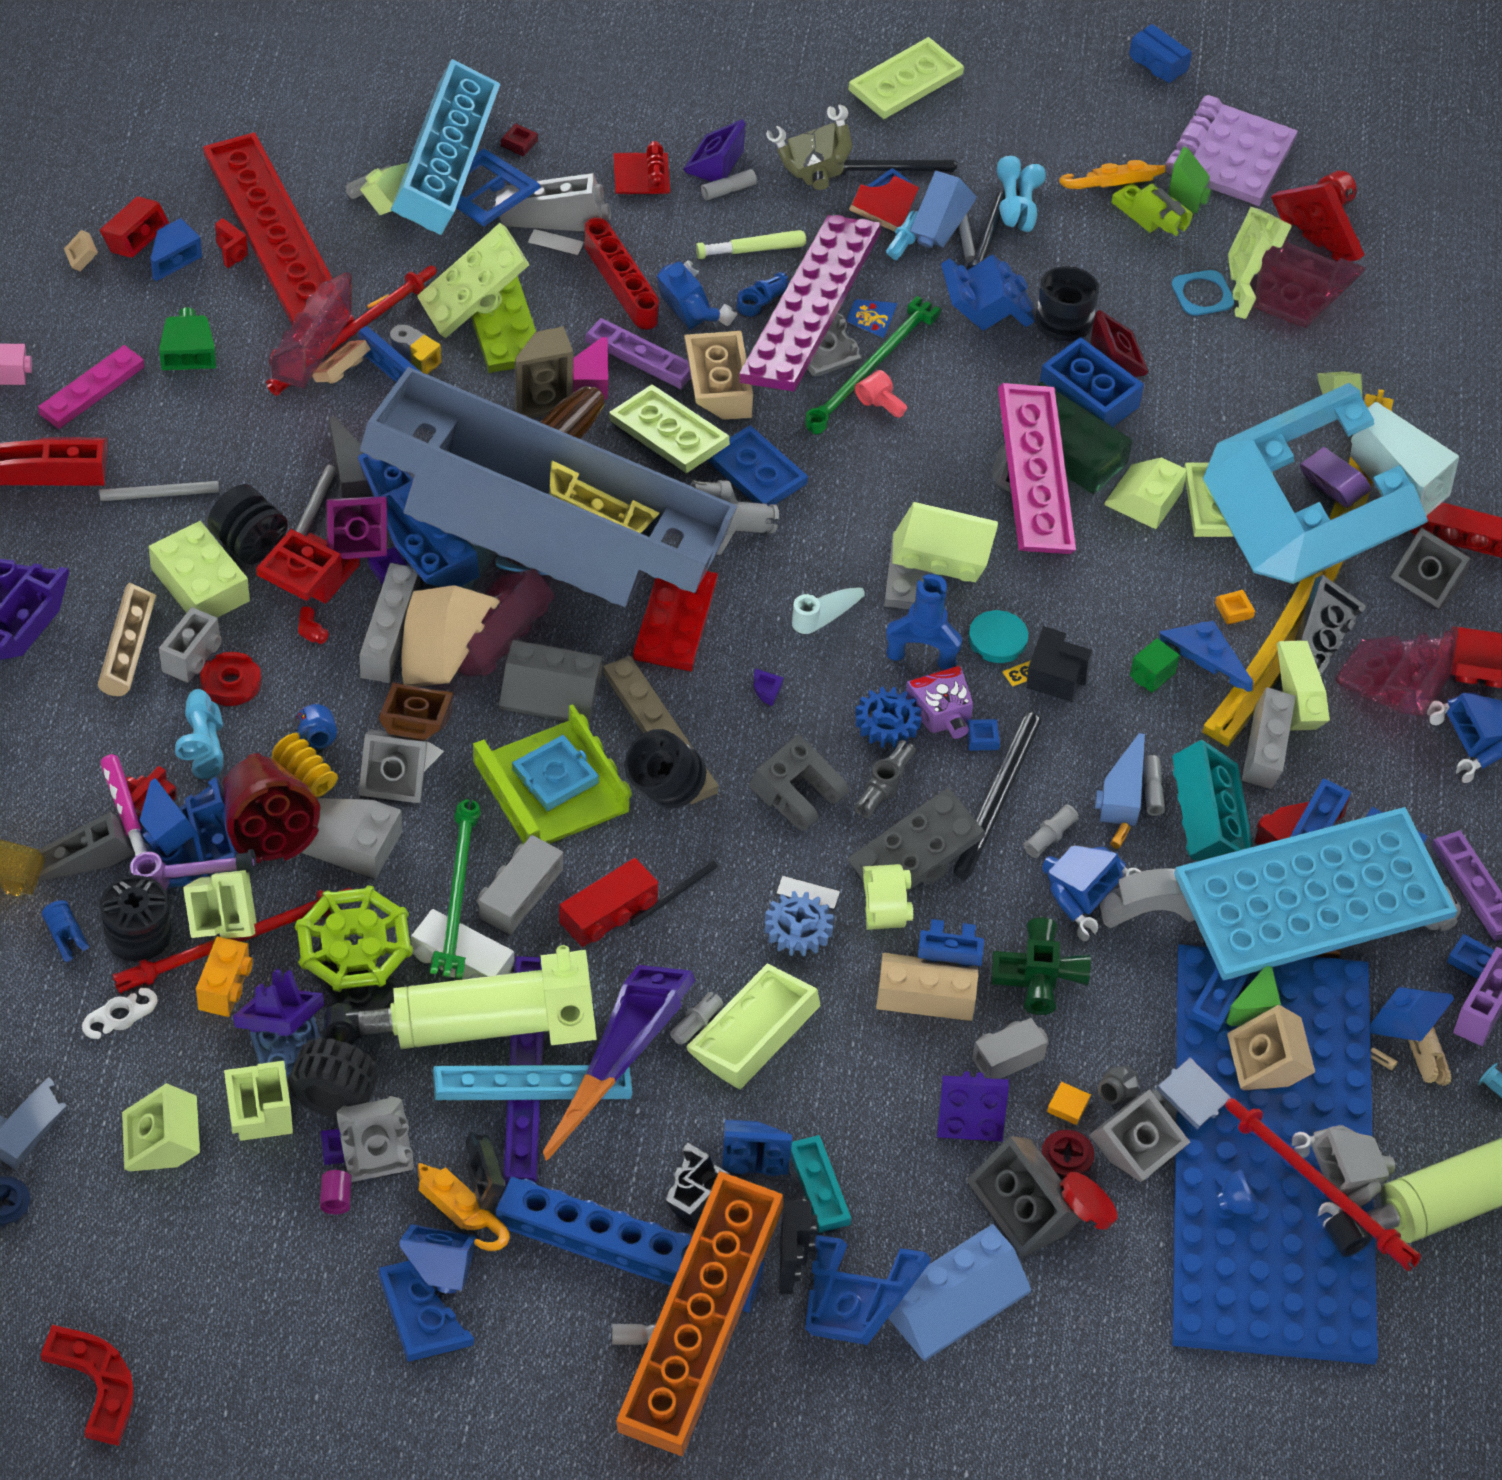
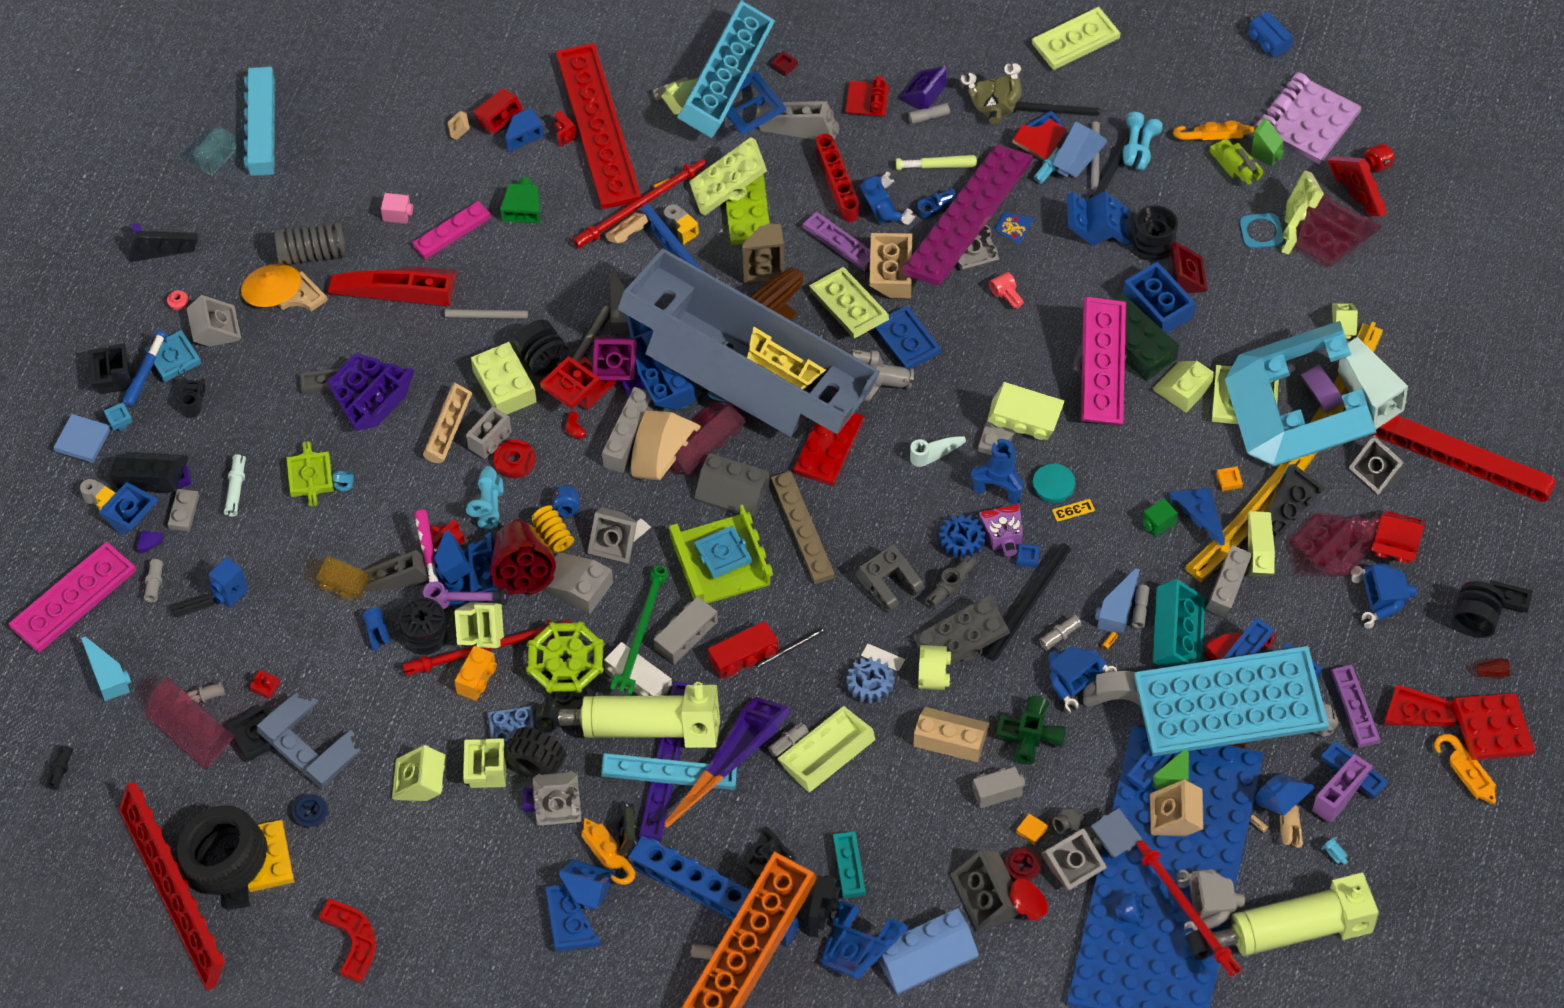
camera: 15 degrees right, 5 degrees up
white piece [82,988,158,1039] -> none
dark purple plate [233,969,325,1036] -> none
clear pink slope [269,272,352,389] -> none
magenta beam [320,1170,352,1215] -> none
reddish brown slope [379,683,453,740] -> none
white sticker [528,229,584,255] -> none
dark pink slope [572,337,608,399] -> none
black wheel [624,729,707,808] -> none
blue slope [722,1120,792,1176] -> none
dark purple tile [753,668,784,706] -> none
green hinge [805,296,942,434] -> none
blue plate [918,919,984,966] -> none
dark purple plate [937,1071,1009,1142] -> none
black plate [1026,626,1092,702] -> none

